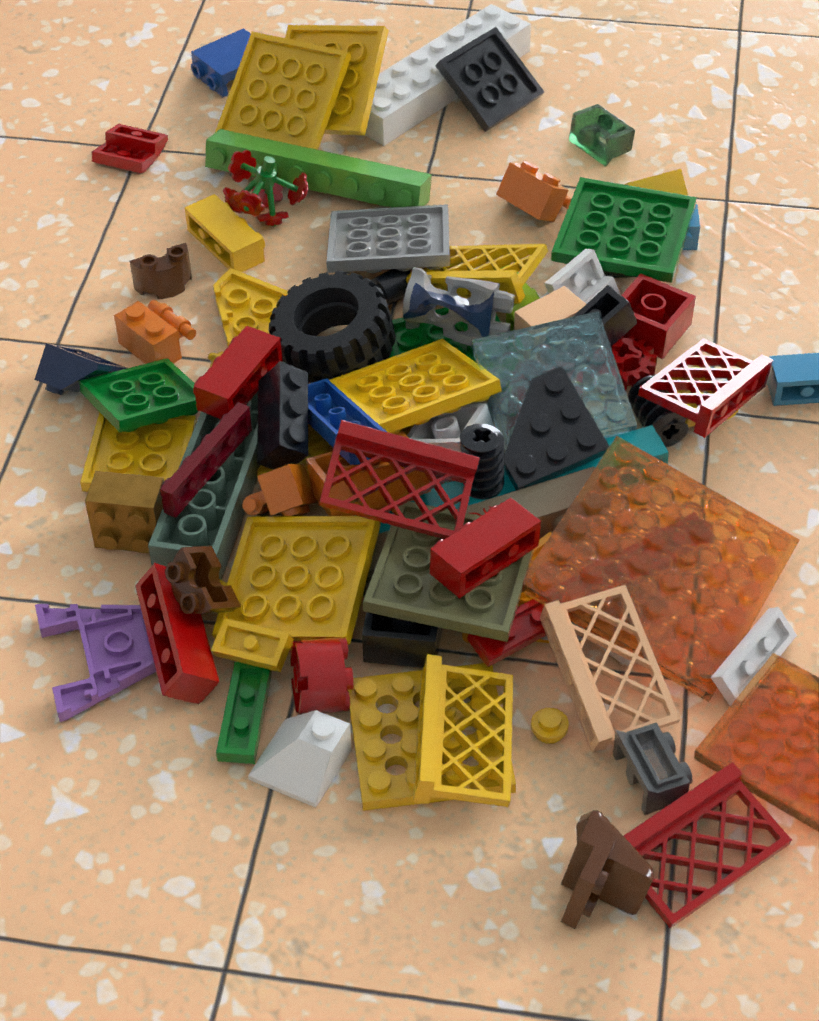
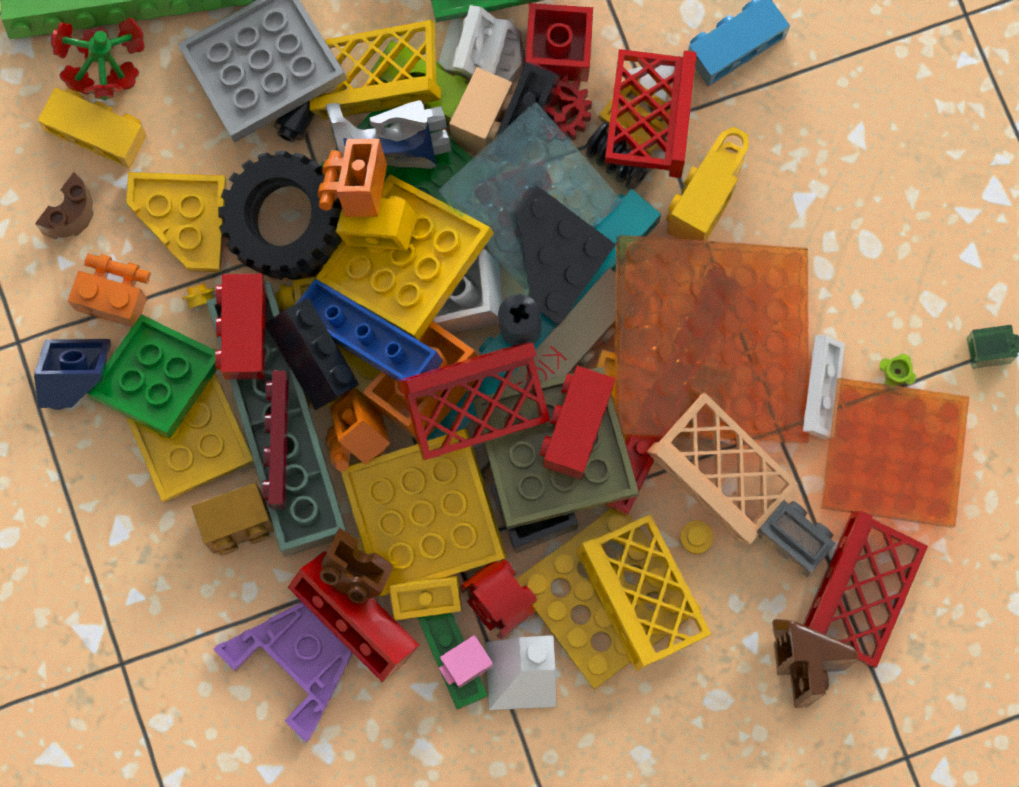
camera: 30 degrees left, 30 degrees up
none -> orange brick [318,139,387,217]
none -> yellow brick [336,196,417,251]
none -> bright pink brick [439,635,493,689]
none -> yellow brick [665,126,749,251]

